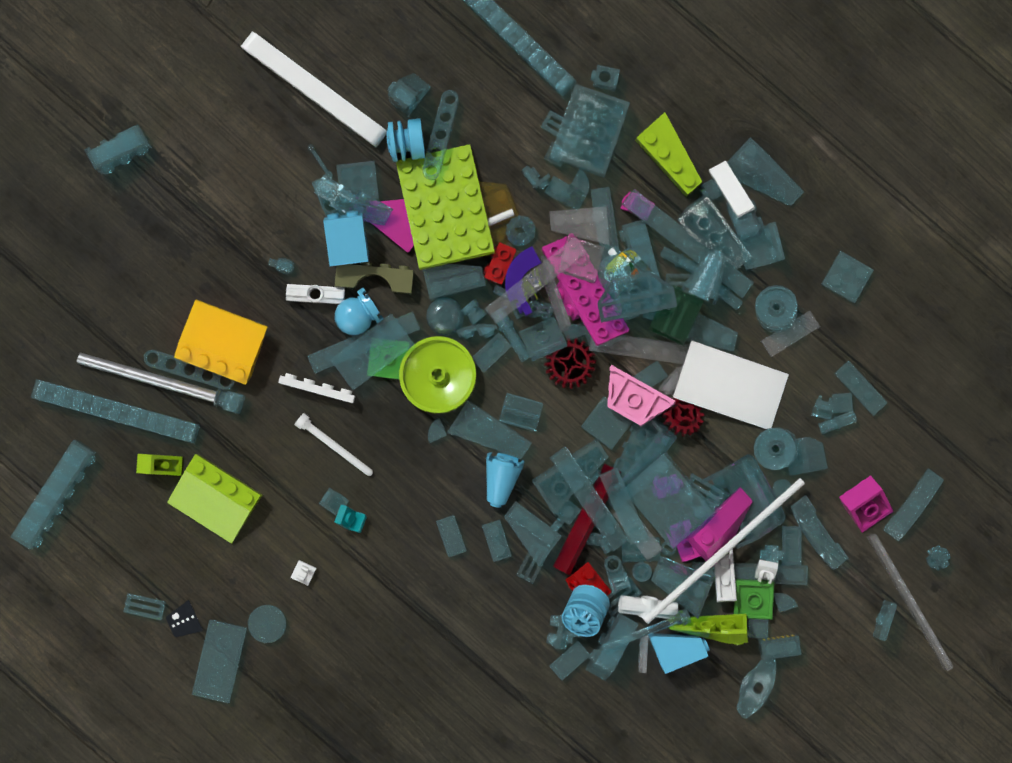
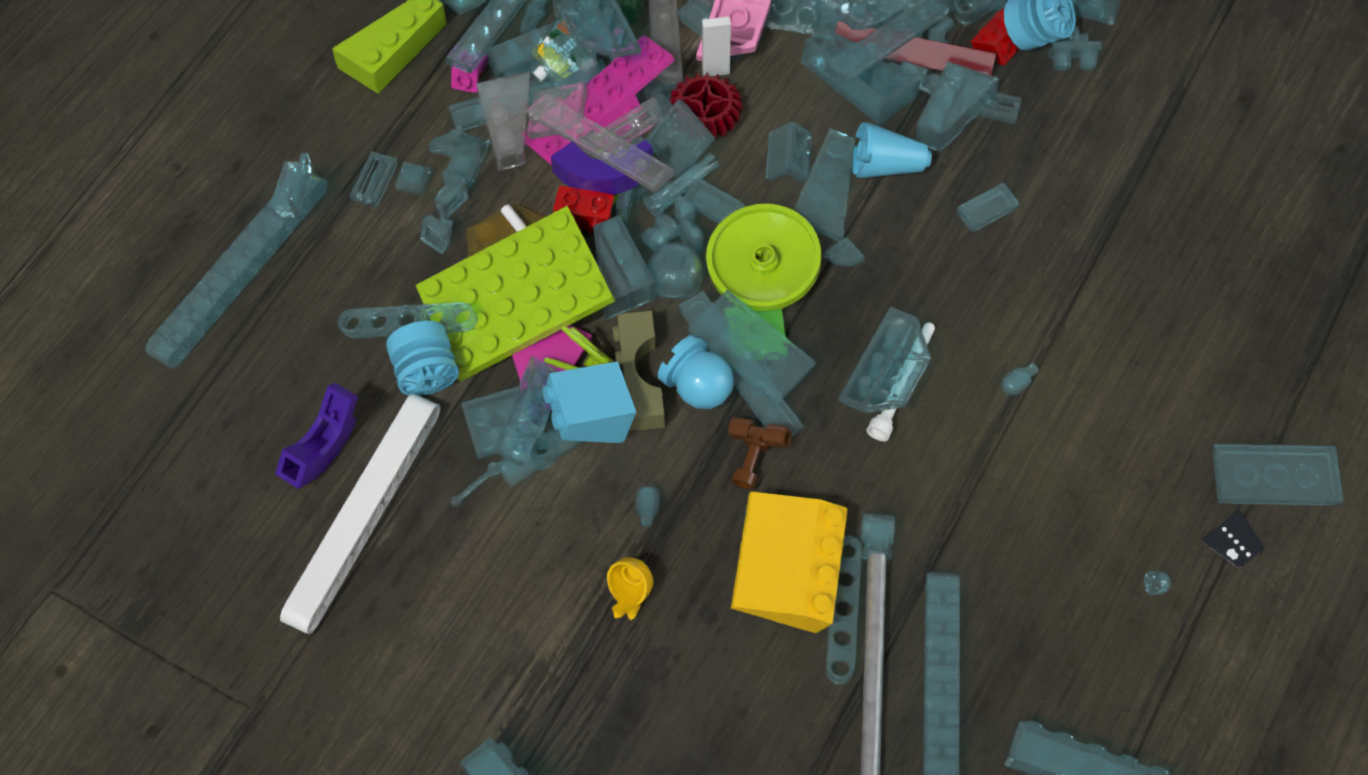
camera: 100 degrees left, 25 degrees down
clear light blue tile [123,593,166,621] -> none
lime slope [136,454,183,476] -> none
lime slope [167,454,263,544] -> none
clear light blue tile [248,604,287,643] -> none
white plate [278,373,356,403] -> none
white piece [286,284,345,304] -> none
white tile [291,560,316,586] -> none
clear light blue panel [319,488,349,516] -> none
teal bracket [334,505,367,533] -> none
clear light blue wedge [387,73,431,117] -> none
clear light blue plate [482,520,511,562] -> none
clear light blue gear [505,215,535,246] -> none
clear light blue tile [549,641,591,680] -> none
clear light blue slope [550,84,630,178] -> none
clear light blue tile [581,396,633,450] -> none
clear light blue brick [590,65,620,91] -> none
none -> clear light blue panel [269,152,314,218]
none -> dark purple arch [275,382,358,489]
none -> clear light blue tile [420,214,454,254]
none -> lime plant [544,325,614,370]
none -> yellow piece [607,557,654,620]
none -> white tile [702,17,731,76]
none -> reddish brown bar [728,416,792,490]
none -> clear light blue wedge [838,307,931,413]
none -> clear light blue cylinder [1001,362,1039,396]
none -> clear light blue hinge [1143,570,1172,596]

